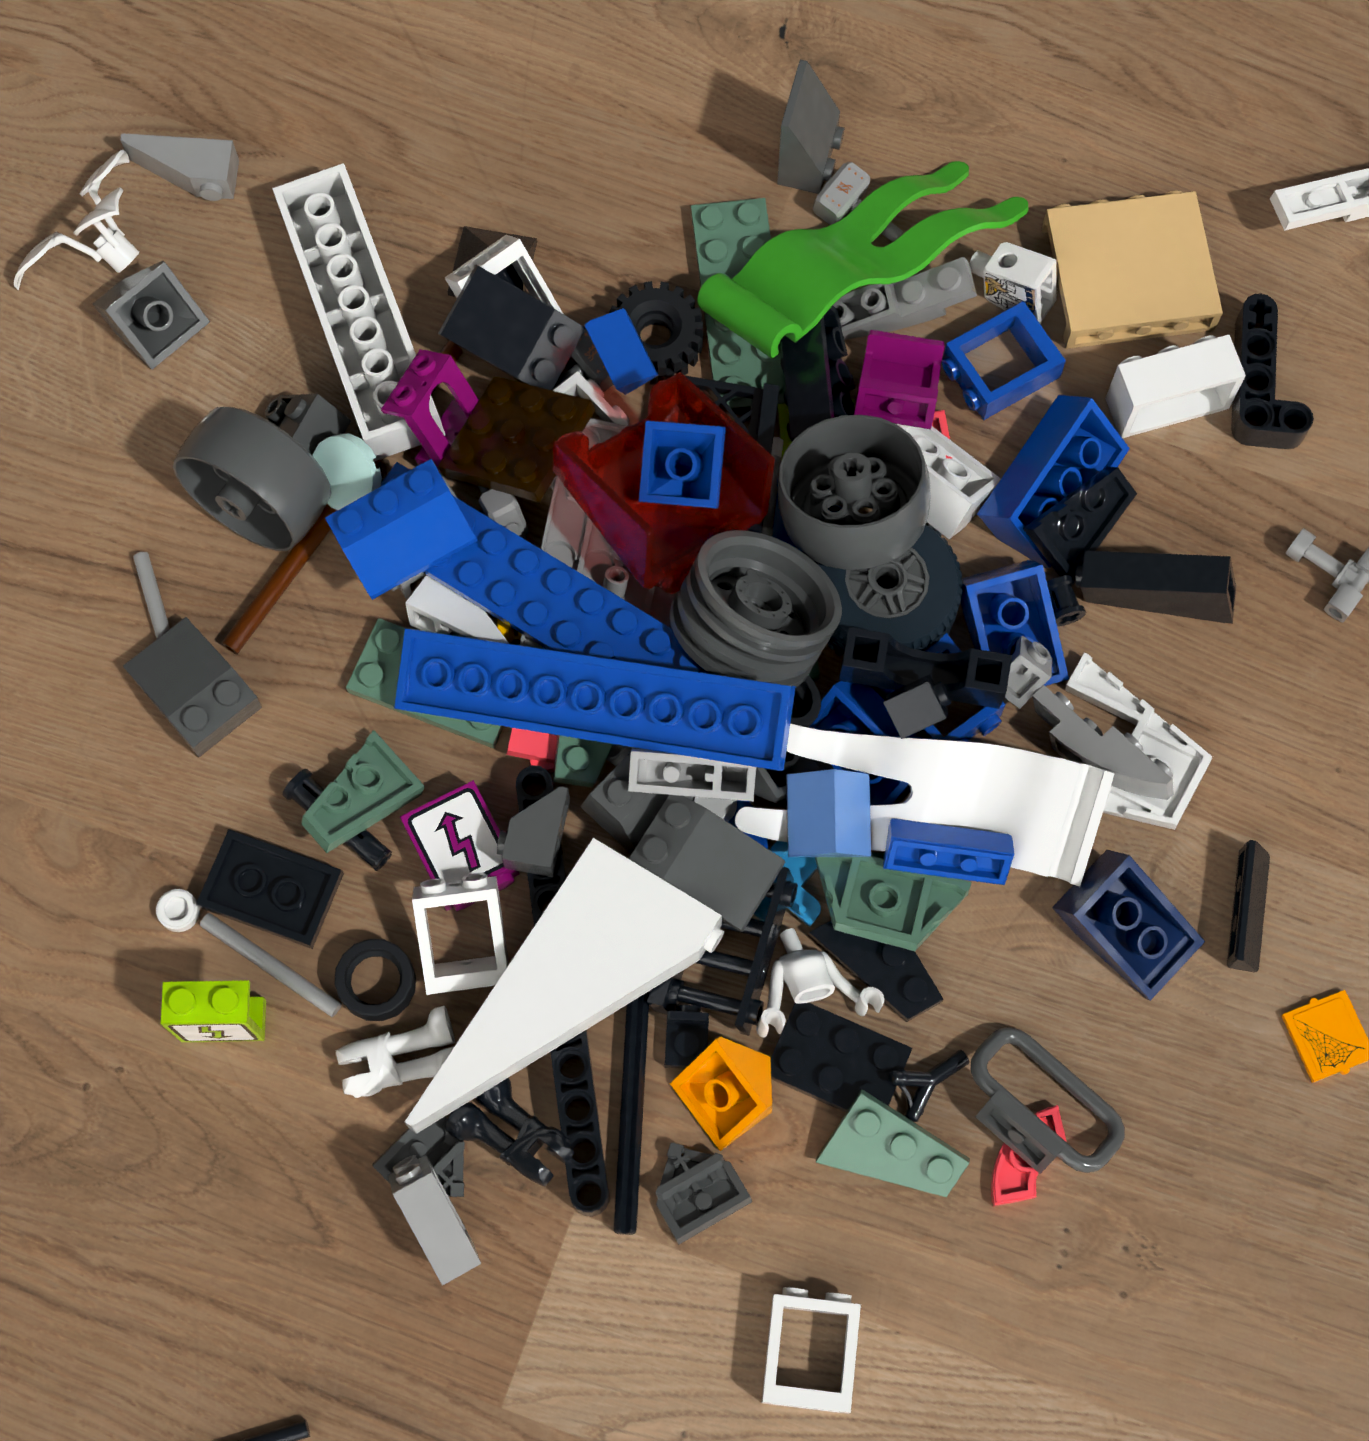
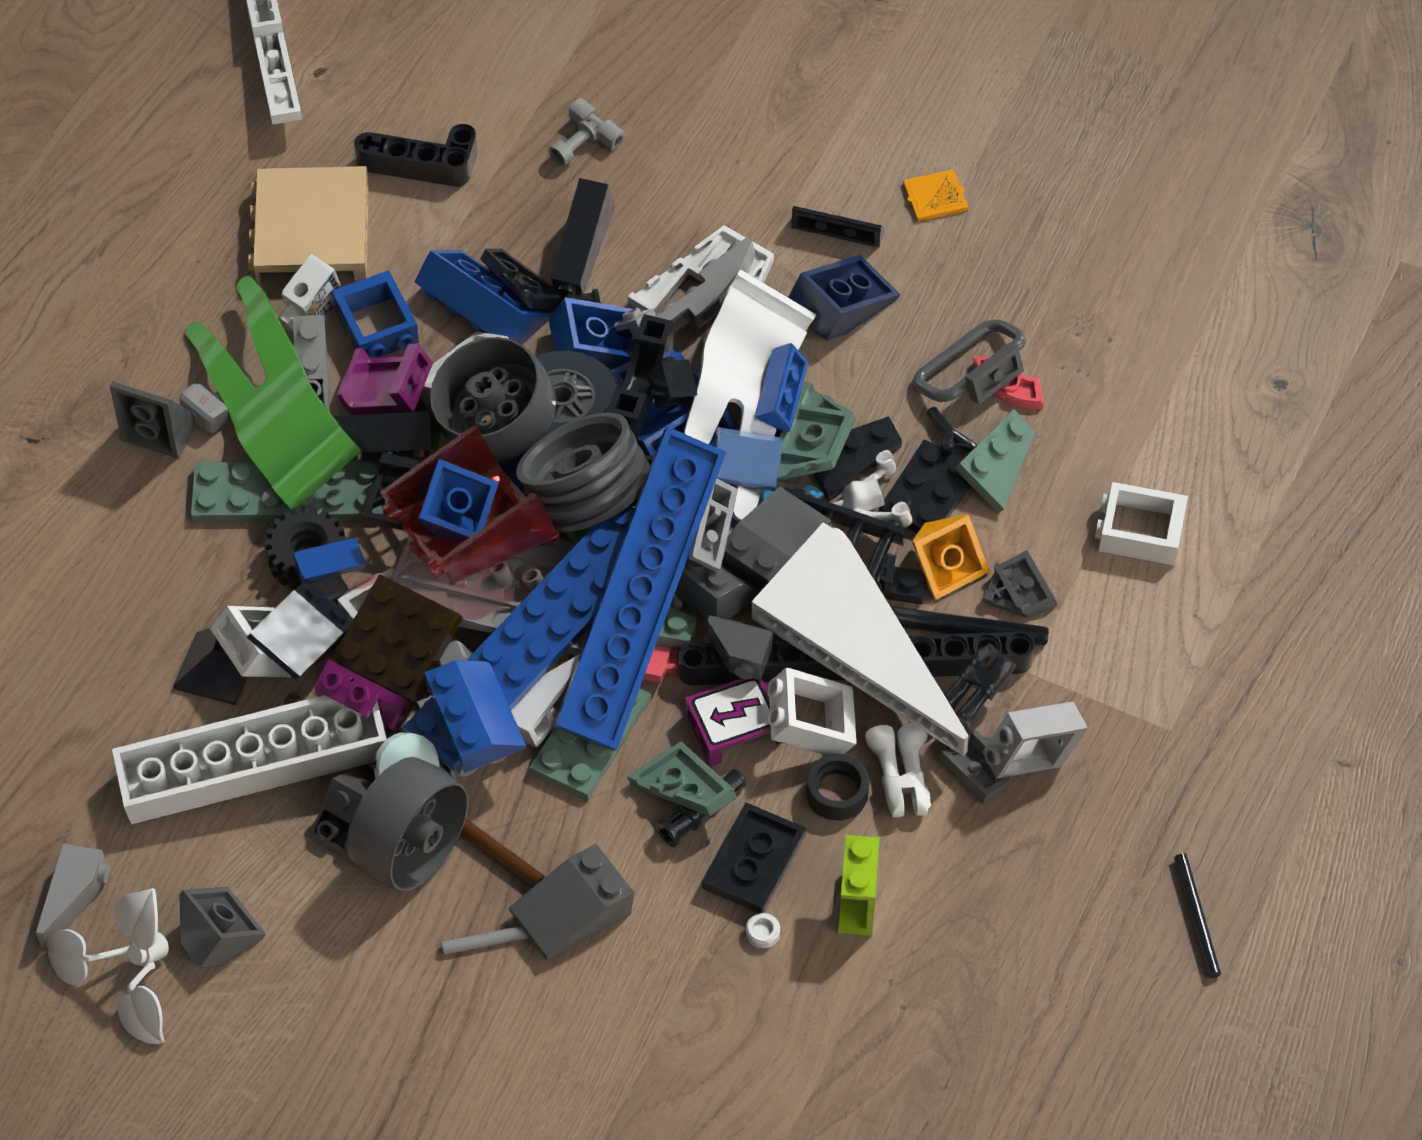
camera: 85 degrees left, 15 degrees down
light grey bar [200,913,342,1017] -> none
white piece [1105,335,1246,438] -> none

